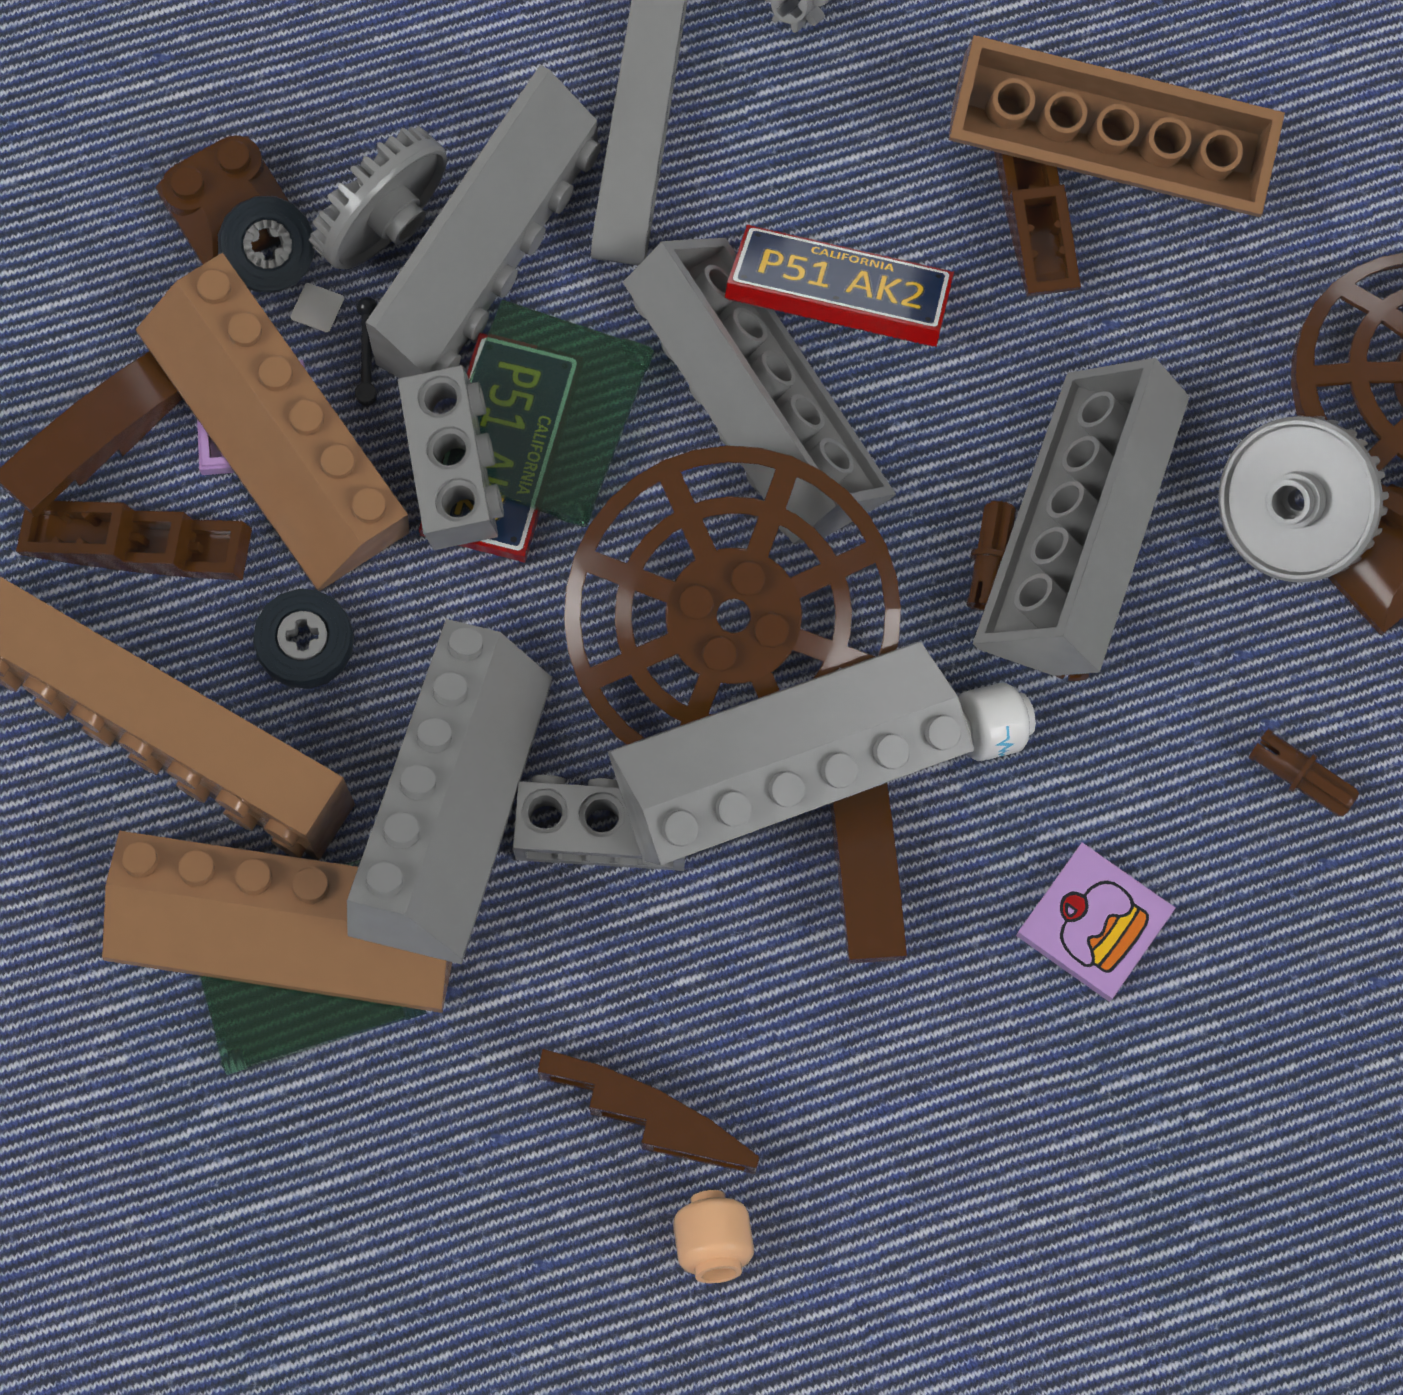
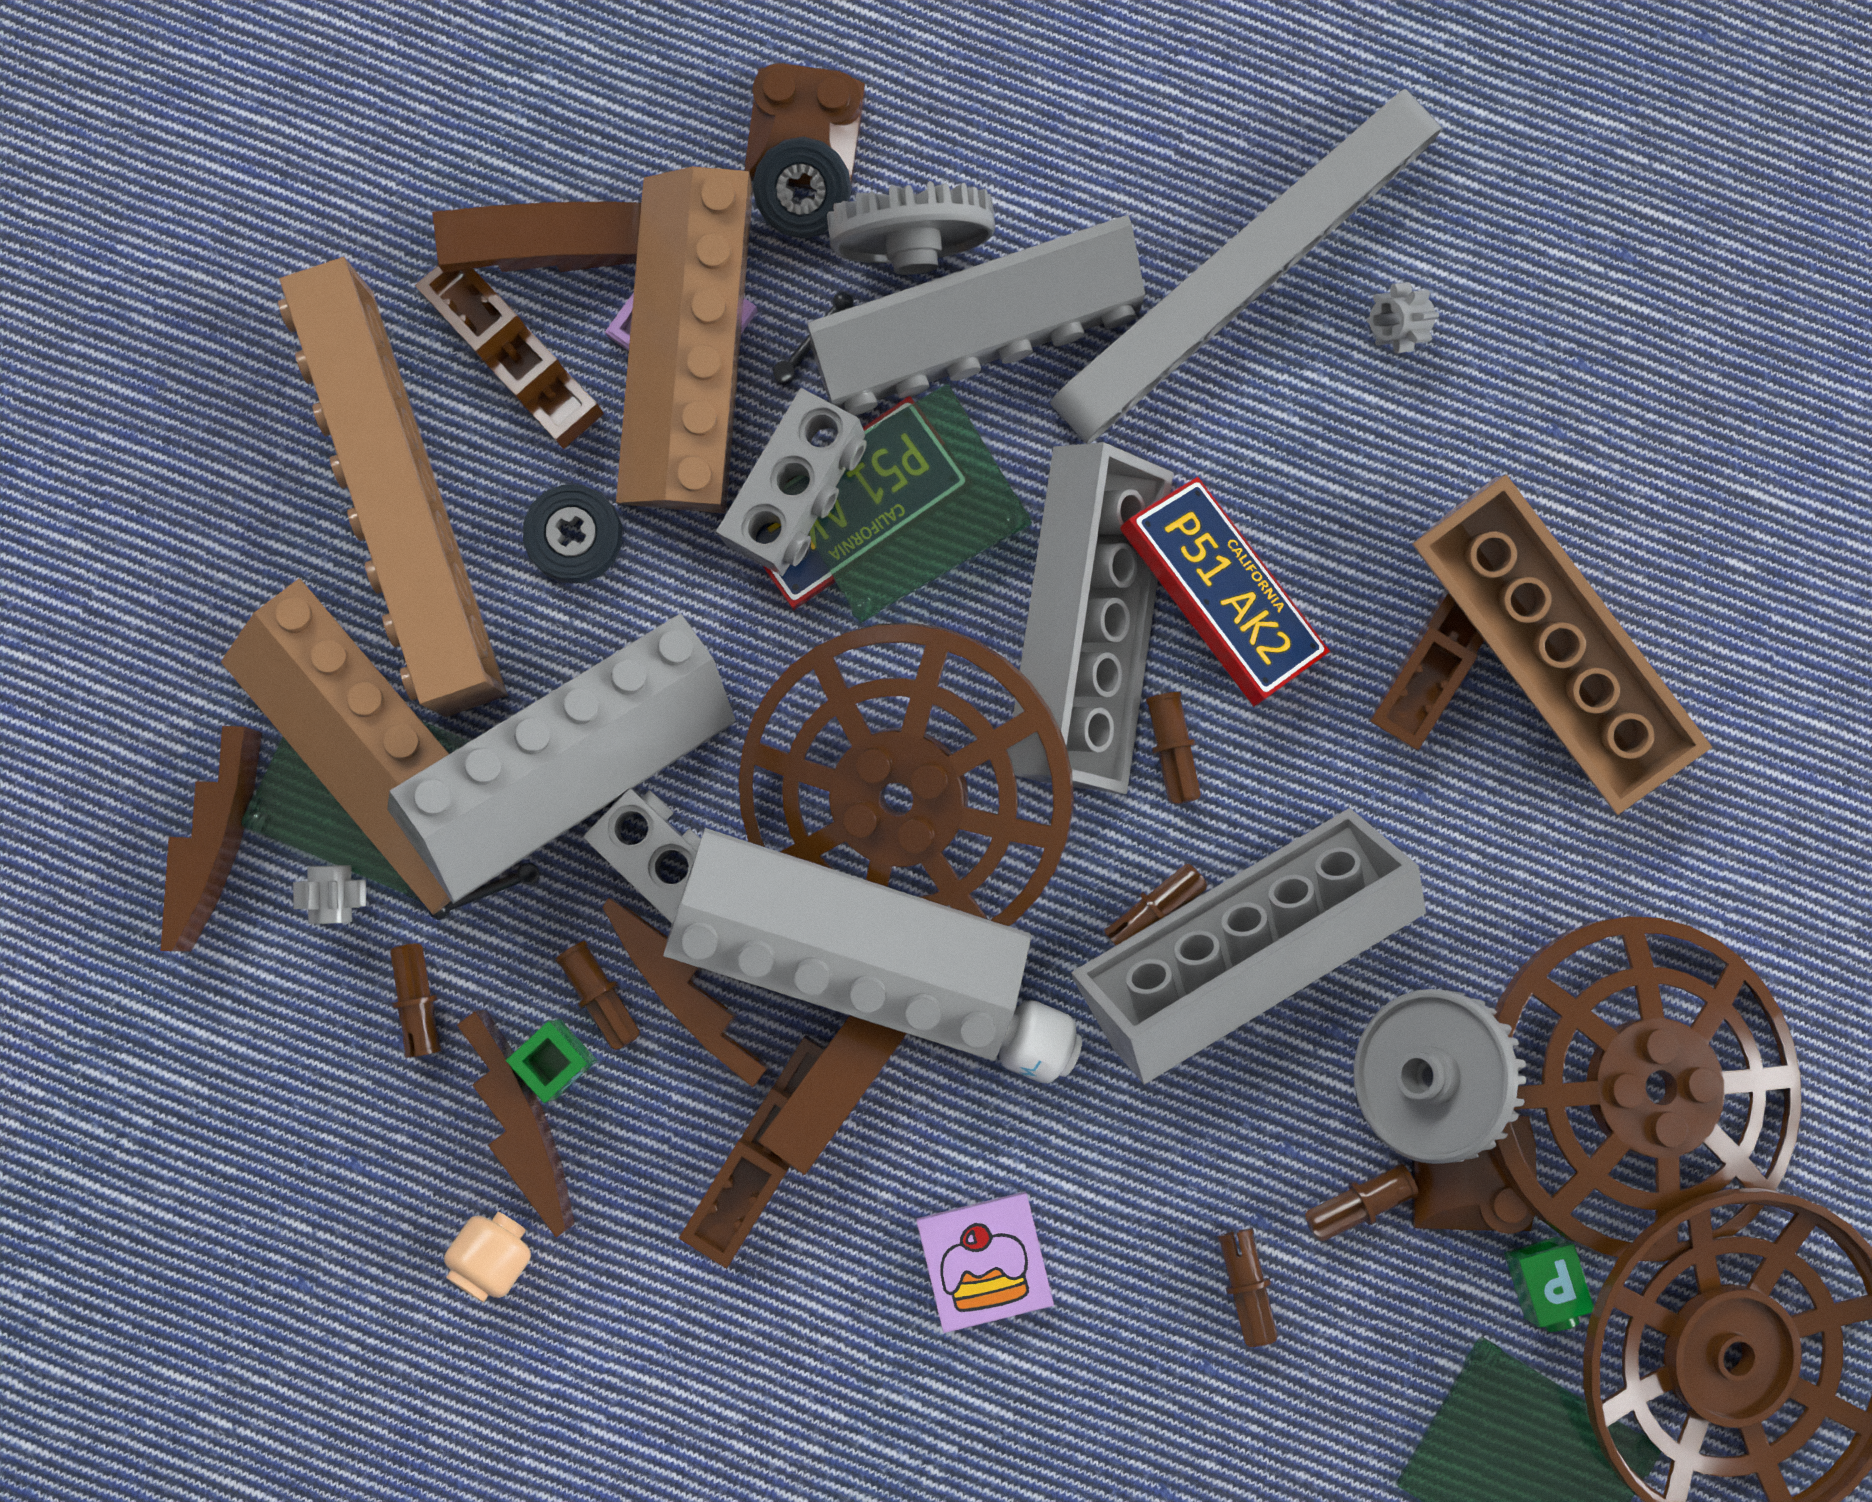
camera: 40 degrees right, 10 degrees up
white sticker [290,283,344,332] -> none
none -> reddish brown slope [160,726,262,952]
none -> light grey gear [293,865,366,924]
none -> reddish brown axle [390,943,442,1058]
none -> black hinge [428,863,541,920]
none -> green brick [505,1019,598,1103]
none -> reddish brown axle [555,940,640,1051]
none -> reddish brown slope [602,898,770,1087]
none -> reddish brown slope [678,1035,827,1269]
none -> reddish brown axle [1146,692,1201,804]
none -> reddish brown axle [1305,1163,1419,1241]

